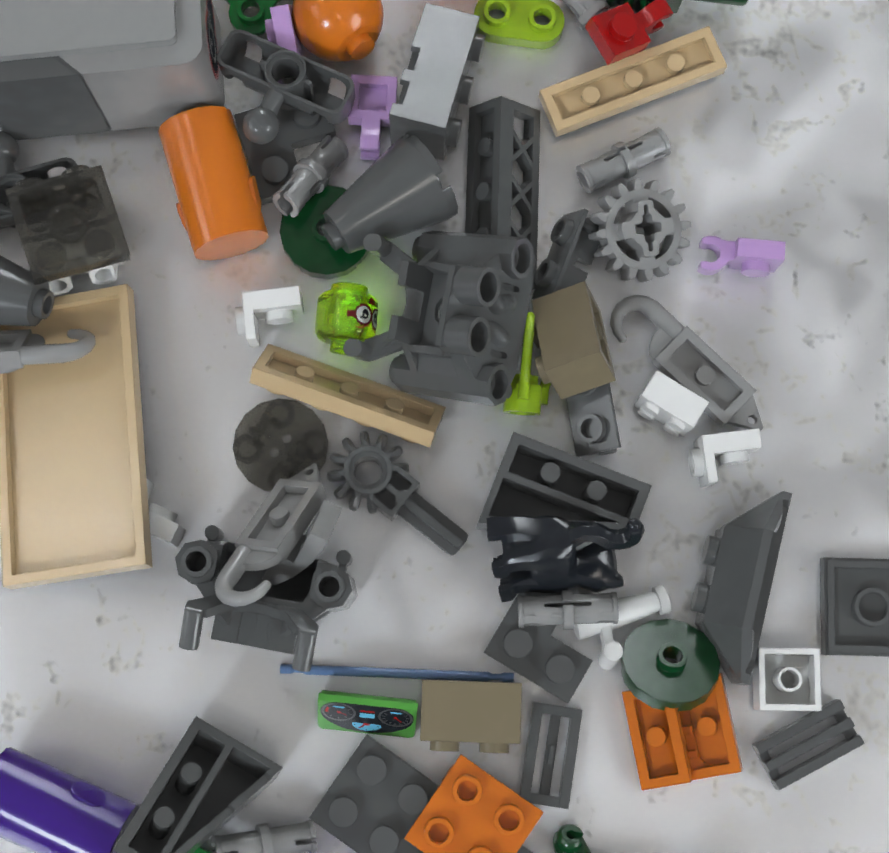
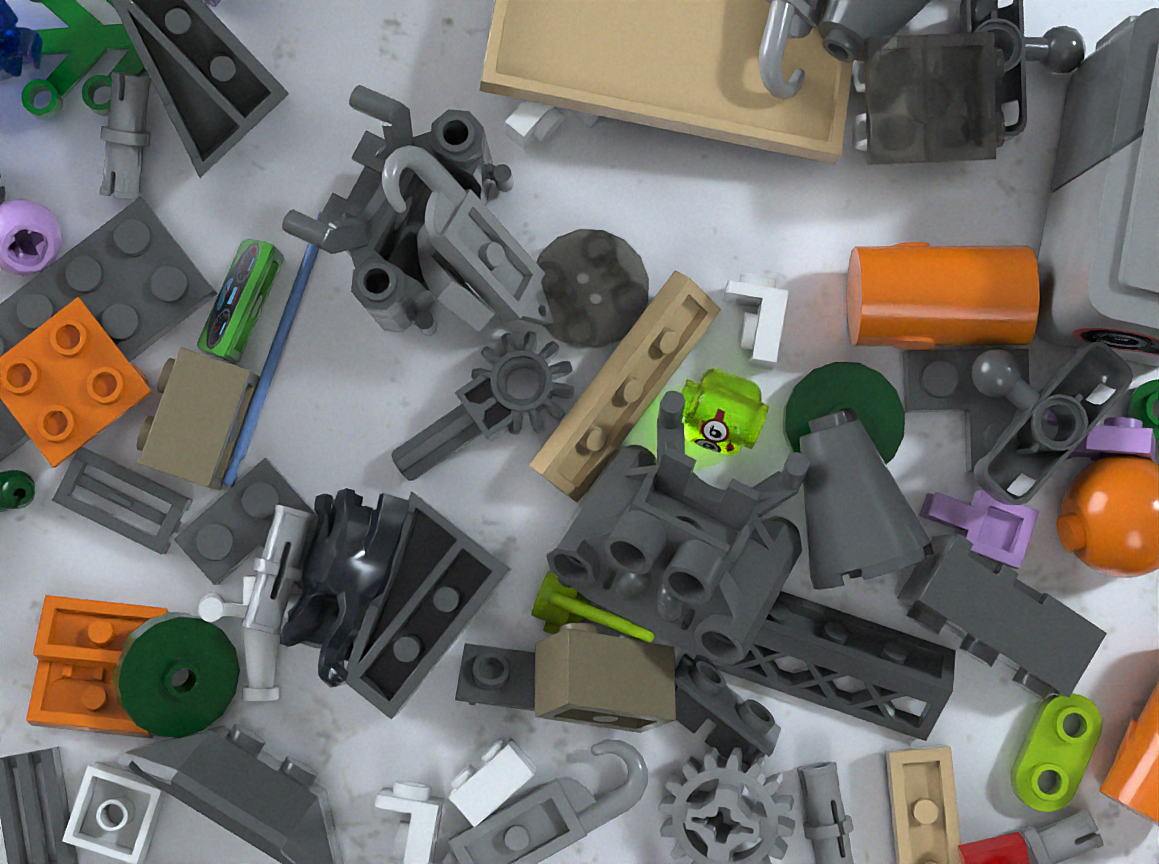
camera: 110 degrees right, 5 degrees up
light grey pin [272,135,349,218] -> none

